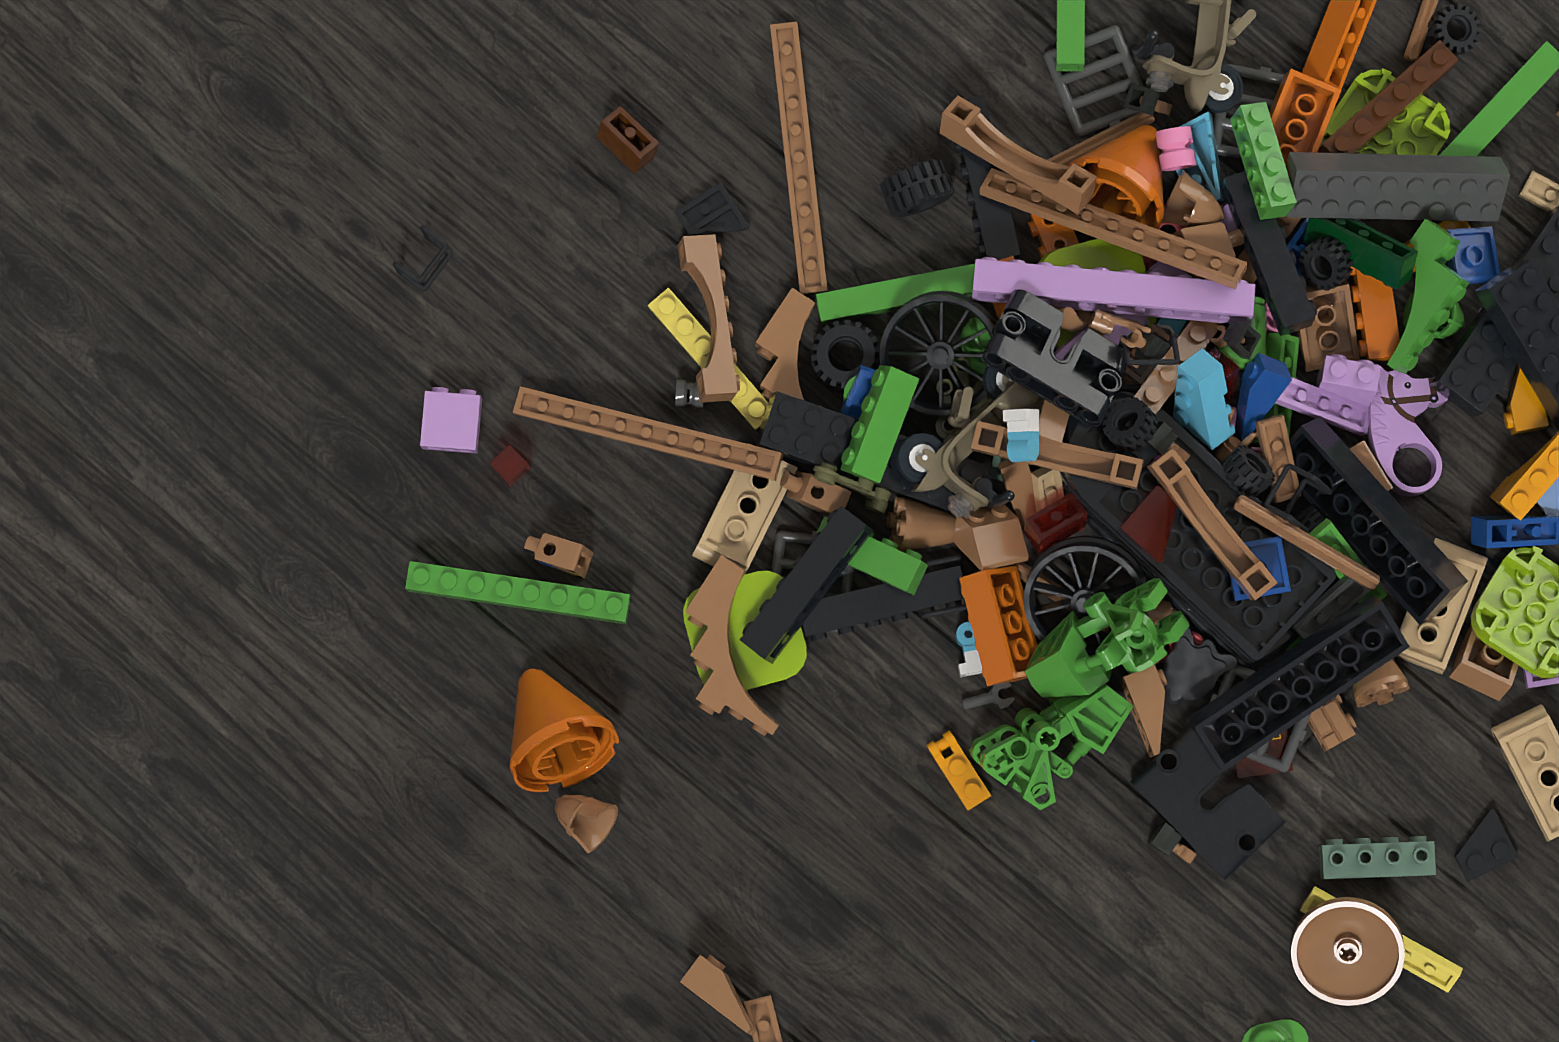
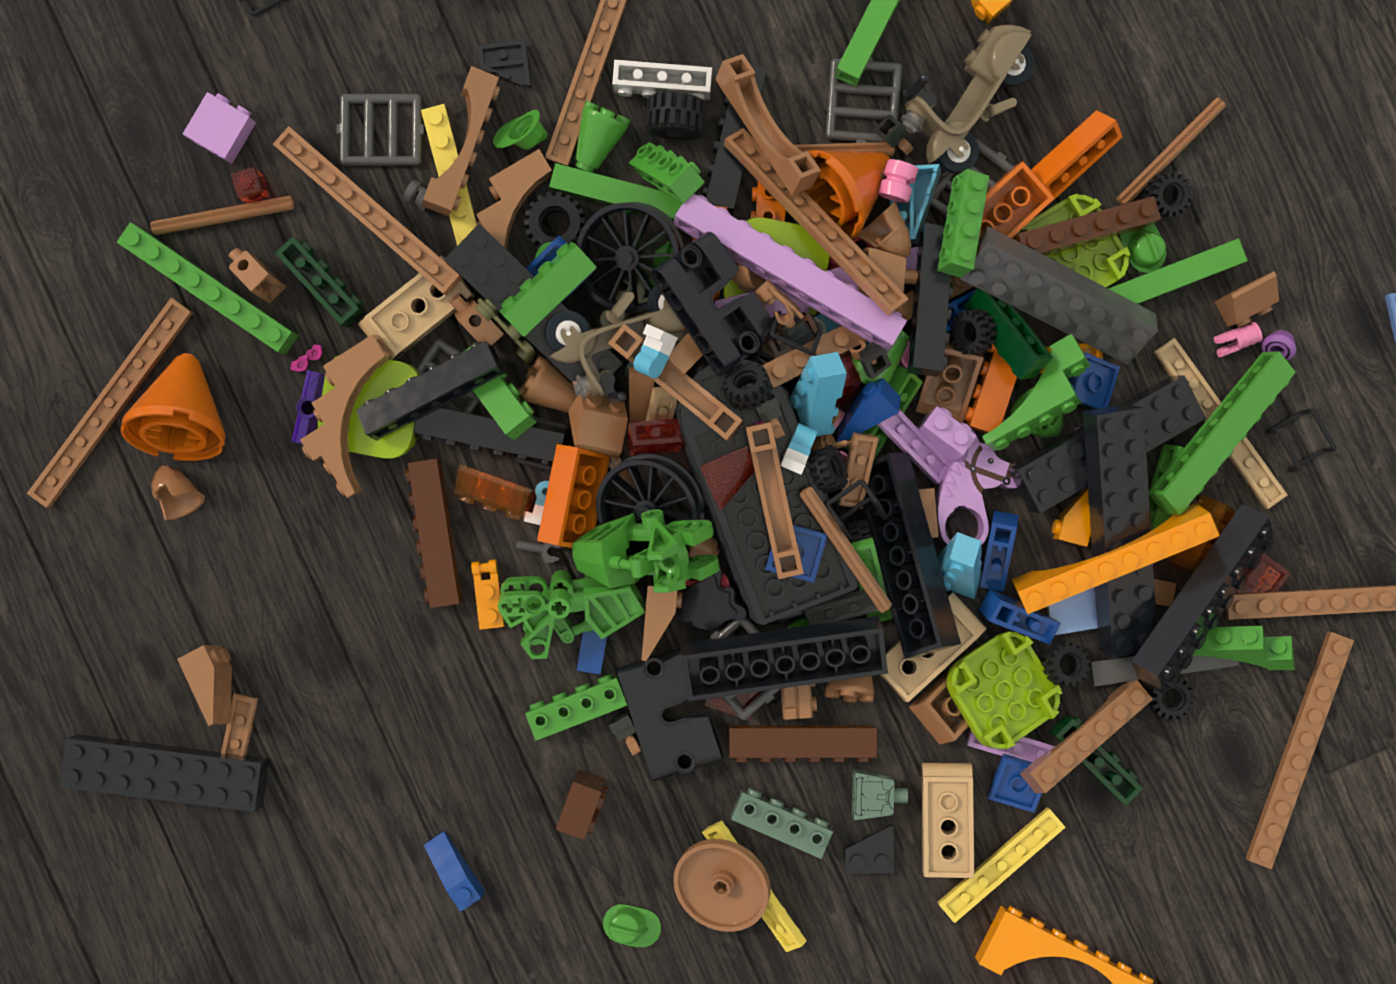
camera: 25 degrees right, 5 degrees up
none -> medium nougat plate [27,298,194,508]
none -> medium nougat axle [150,196,295,235]
none -> dark green brick [275,237,365,329]
none -> dark pink piece [290,345,323,372]
none -> dark purple piece [292,370,325,444]
none -> dark grey bar [337,94,425,166]
none -> reddish brown brick [405,459,463,608]
none -> clear orange slope [454,465,535,521]
none -> bright green piece [493,110,548,150]
none -> bright green brick [525,674,627,741]
none -> reddish brown brick [555,769,608,840]
none -> bright green cone [575,100,631,173]
none -> blue tile [577,630,607,674]
none -> white brick [612,60,712,100]
none -> bright green brick [629,142,705,204]
none -> reddish brown brick [729,725,877,762]
none -> leg [780,423,818,475]
none -> sand green torso [852,769,908,820]
none -> medium azure wedge [937,532,982,599]
none -> blue slope [980,510,1019,592]
none -> bright green piece [1120,224,1166,273]

